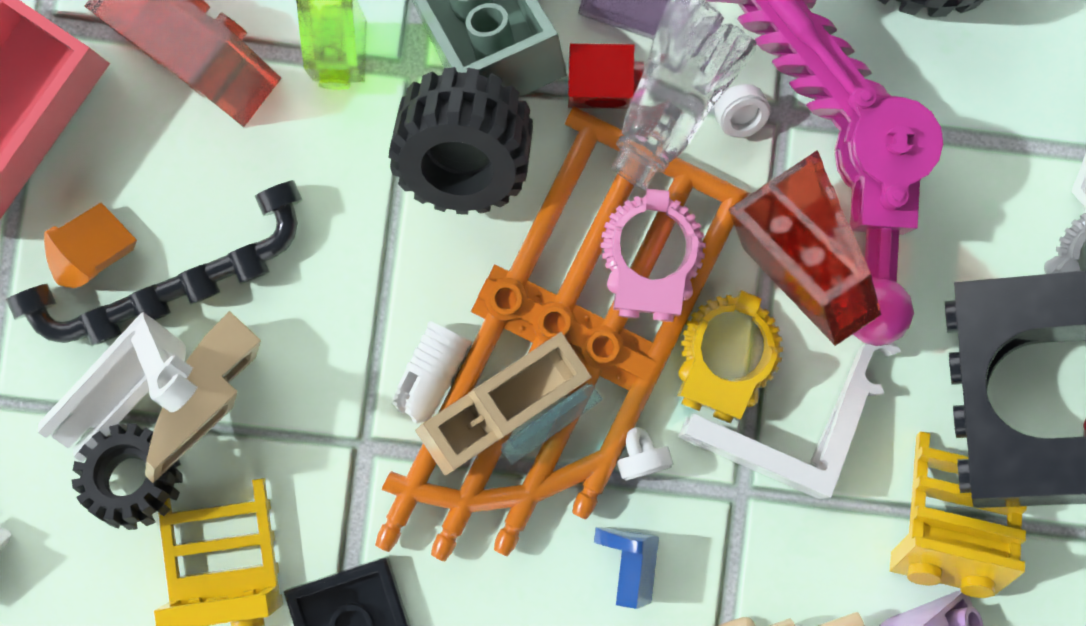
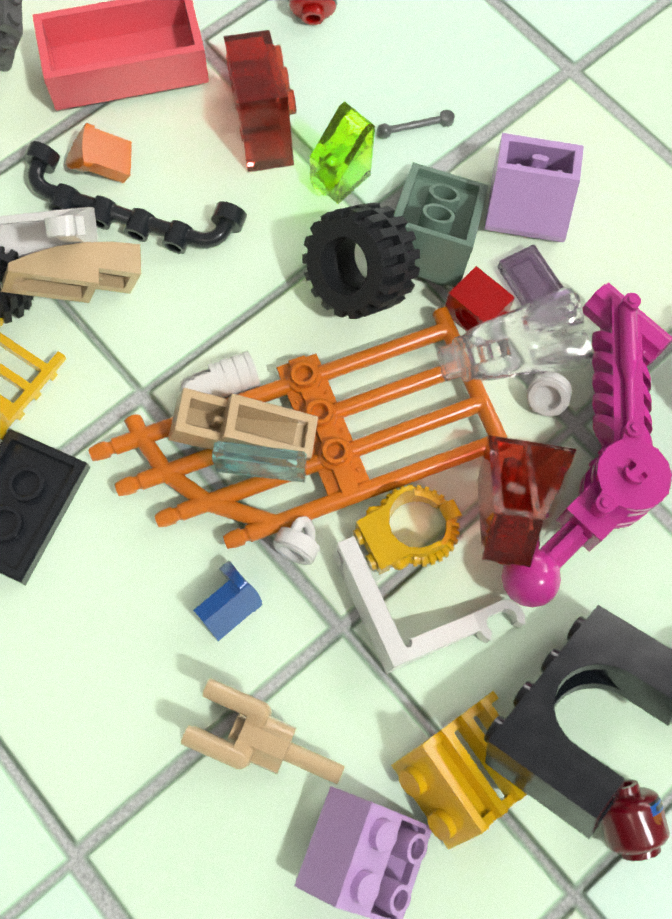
camera: 40 degrees right, 15 degrees down
bright pink piece [601,188,706,322] -> none

